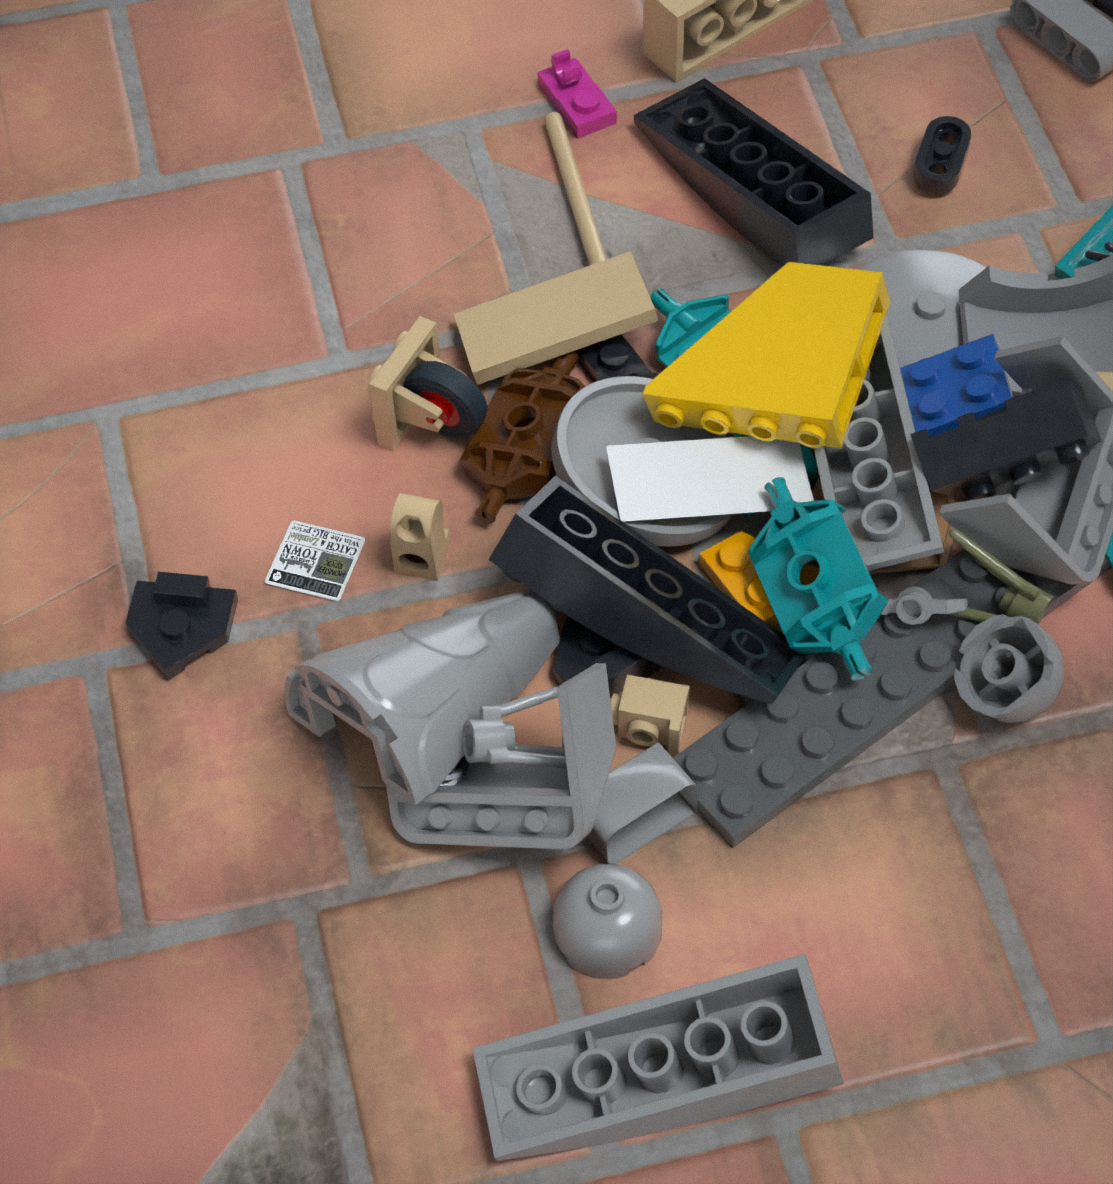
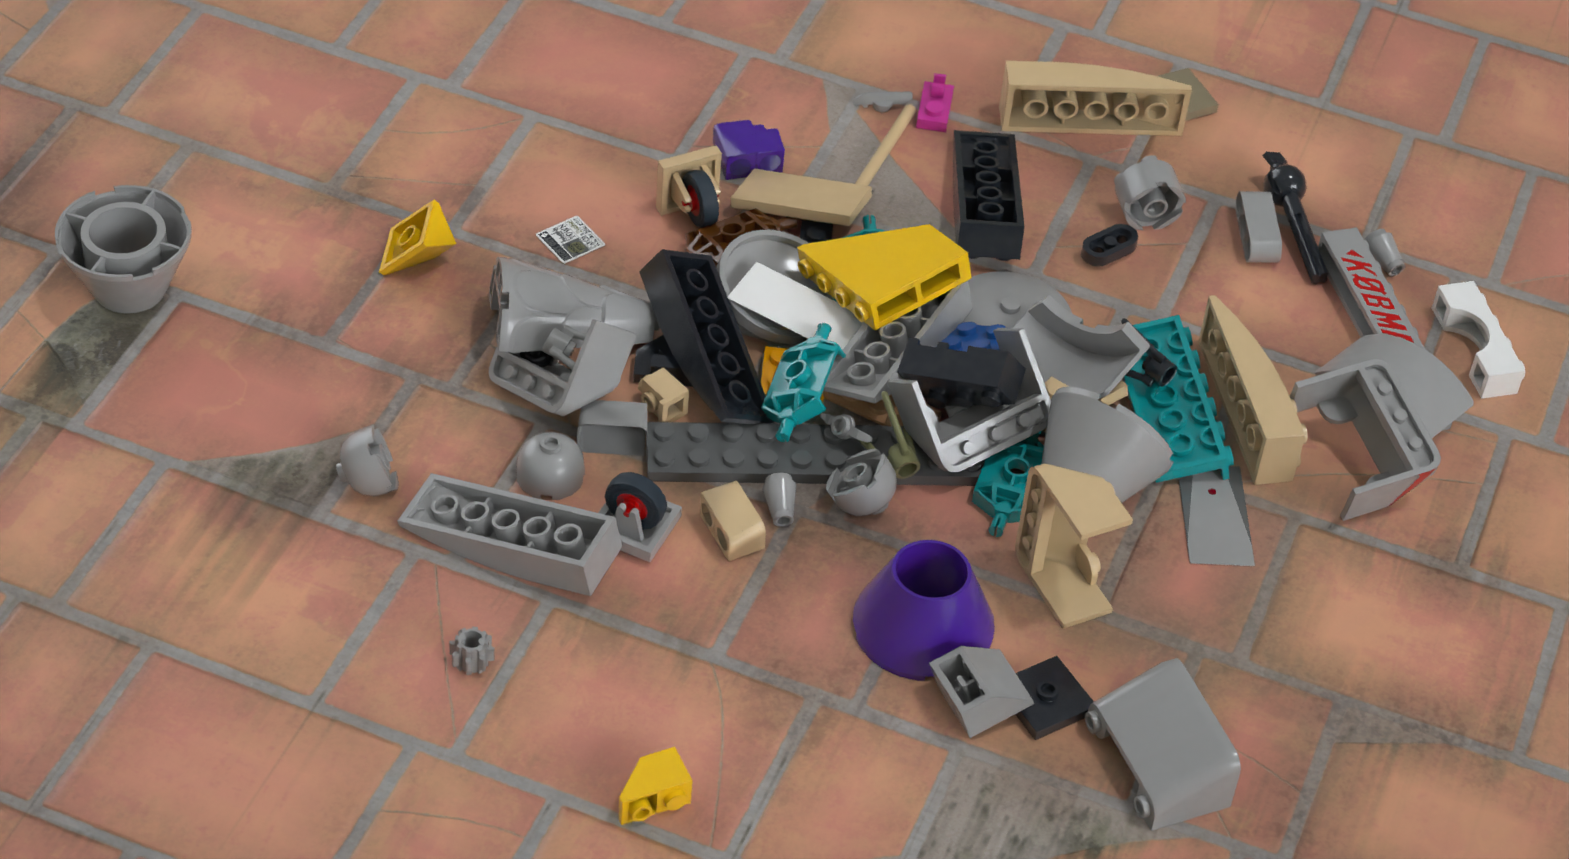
camera: 30 degrees right, 10 degrees down
black plate [126,572,238,680] -> none
tan leg [390,493,451,581] -> none
none -> light grey cylinder [336,424,399,496]
none -> yellow slope [379,199,457,276]
none -> plate [599,472,682,562]
none -> tan piece [700,481,766,561]
none -> dark purple piece [713,120,785,180]
none -> light grey cone [762,473,797,526]
none -> light grey piece [853,91,913,112]
none -> light grey brick [1114,155,1186,231]

